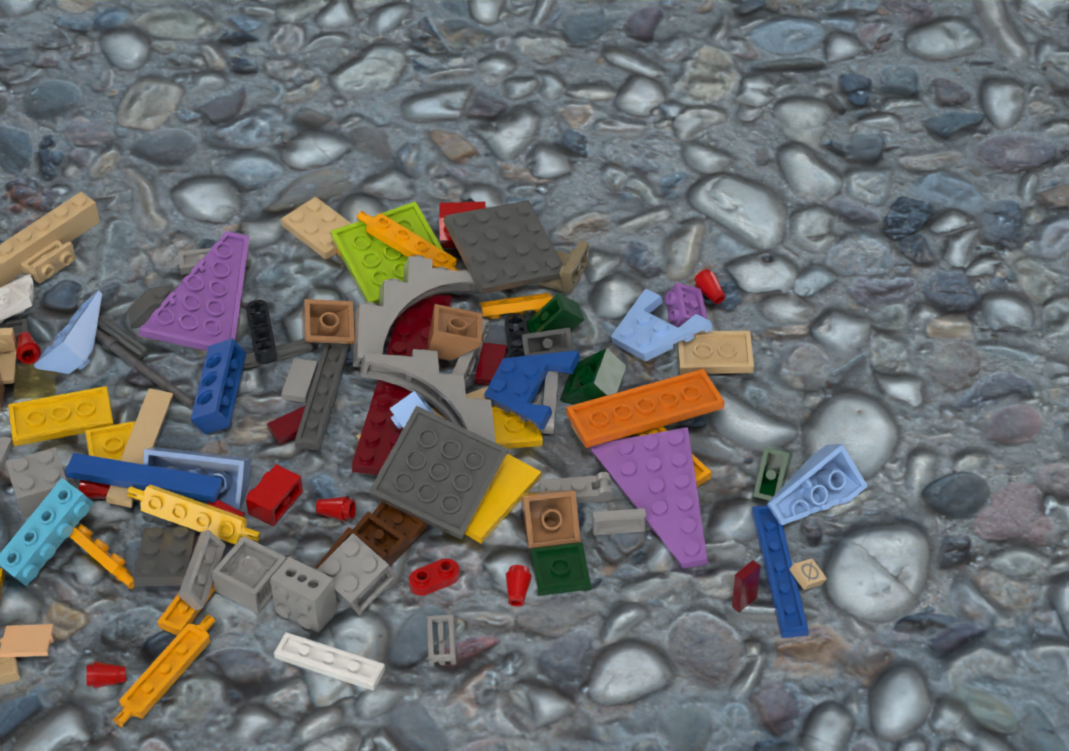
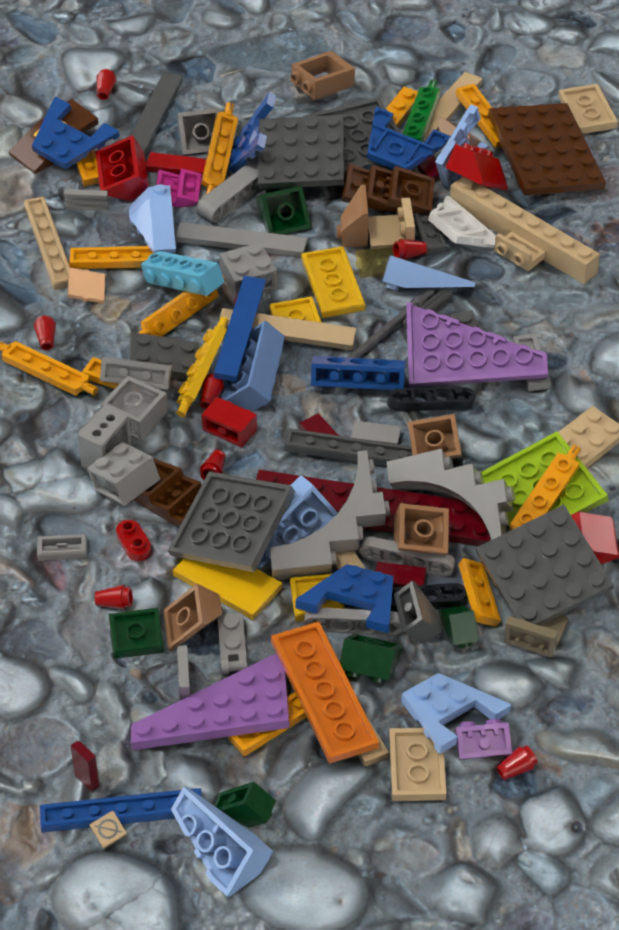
camera: 90 degrees right, 0 degrees up
white tile [274,632,385,691] -> none

